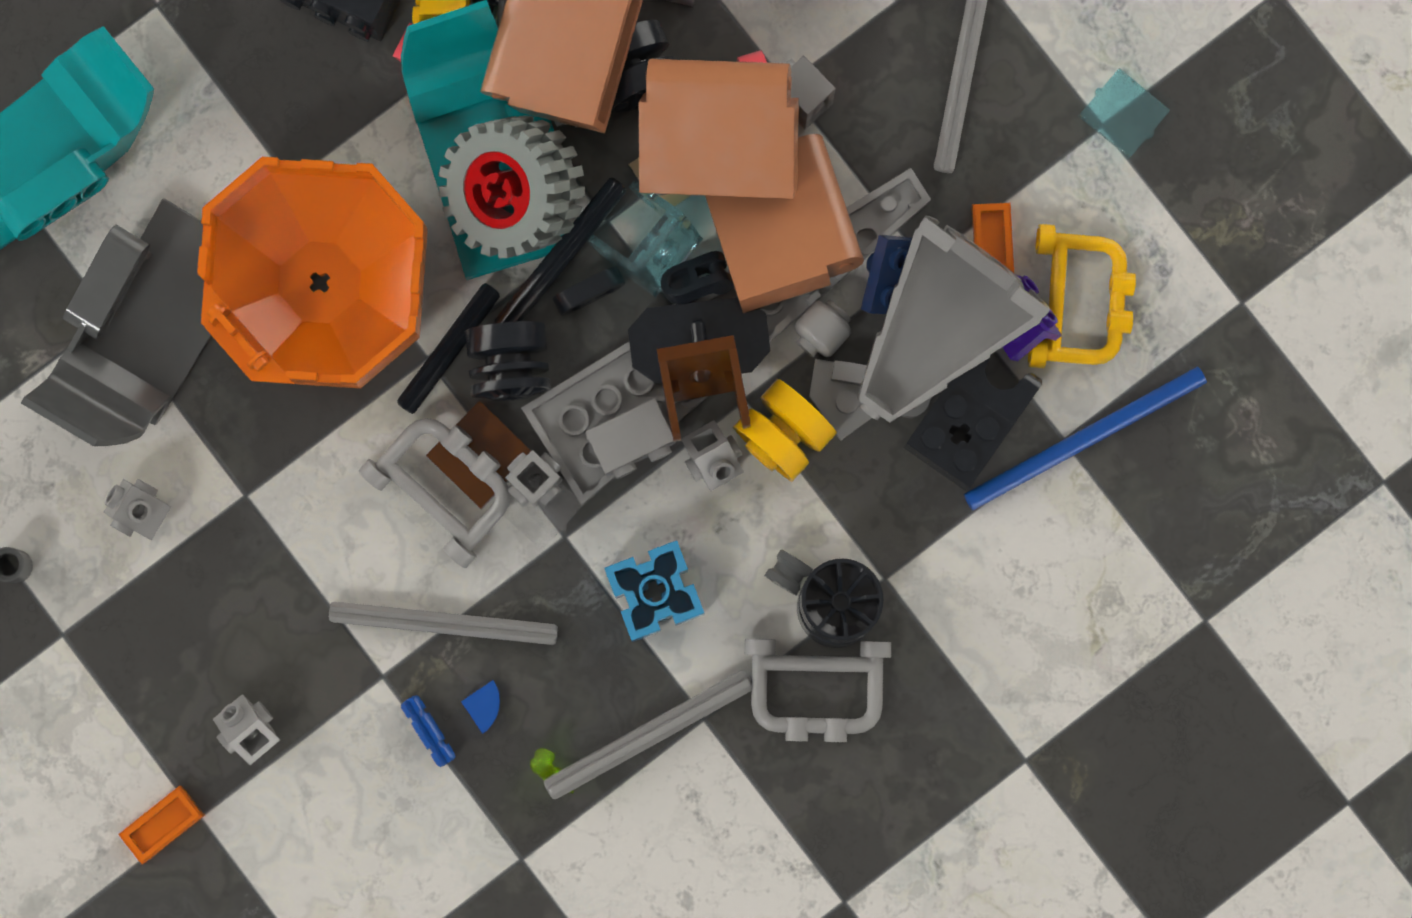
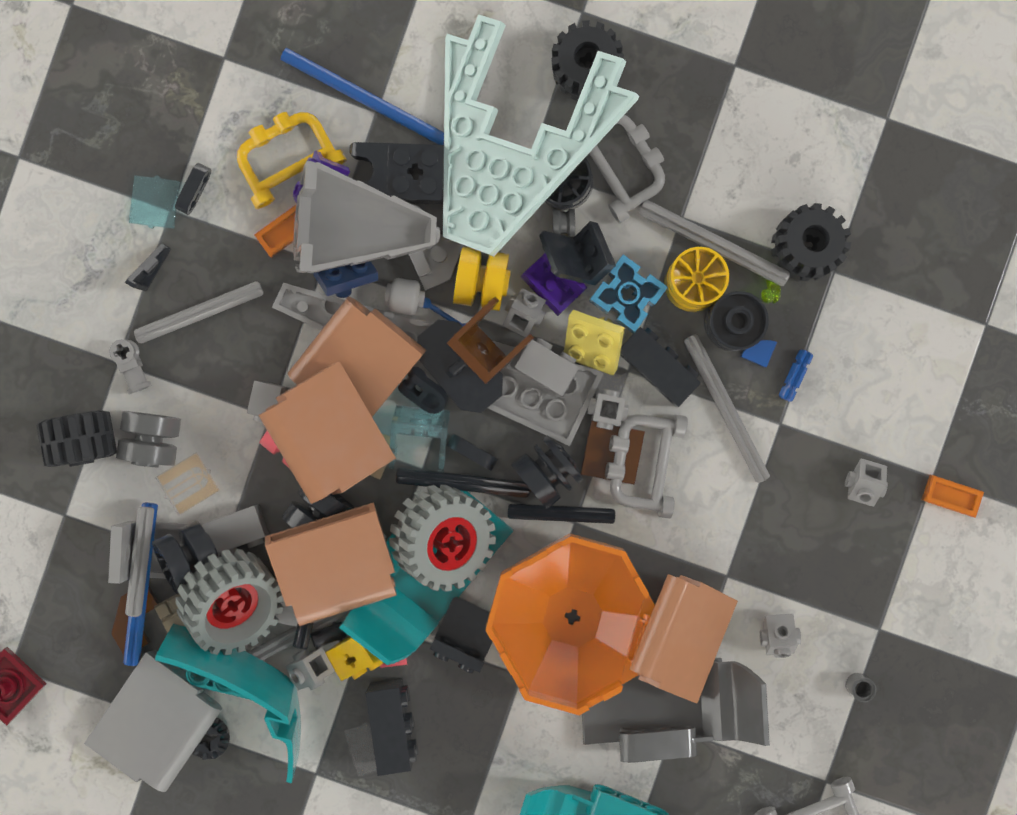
camera: 125 degrees left, 5 degrees up
none -> black tile [125,243,171,291]
none -> black beam [175,163,212,215]
none -> blue hinge [423,298,466,327]
none -> black bracket [430,597,493,673]
none -> light aqua wing [443,14,639,257]
none -> dark purple bracket [520,253,587,316]
none -> black bracket [539,221,616,286]
none -> black wheel [551,20,624,101]
none -> light yellow plate [564,310,625,375]
none -> black brick [620,327,701,407]
none -> nougat piece [629,574,738,704]
none -> yellow wheel [664,247,729,312]
none -> black wheel [704,291,769,351]
none -> black wheel [771,203,851,281]

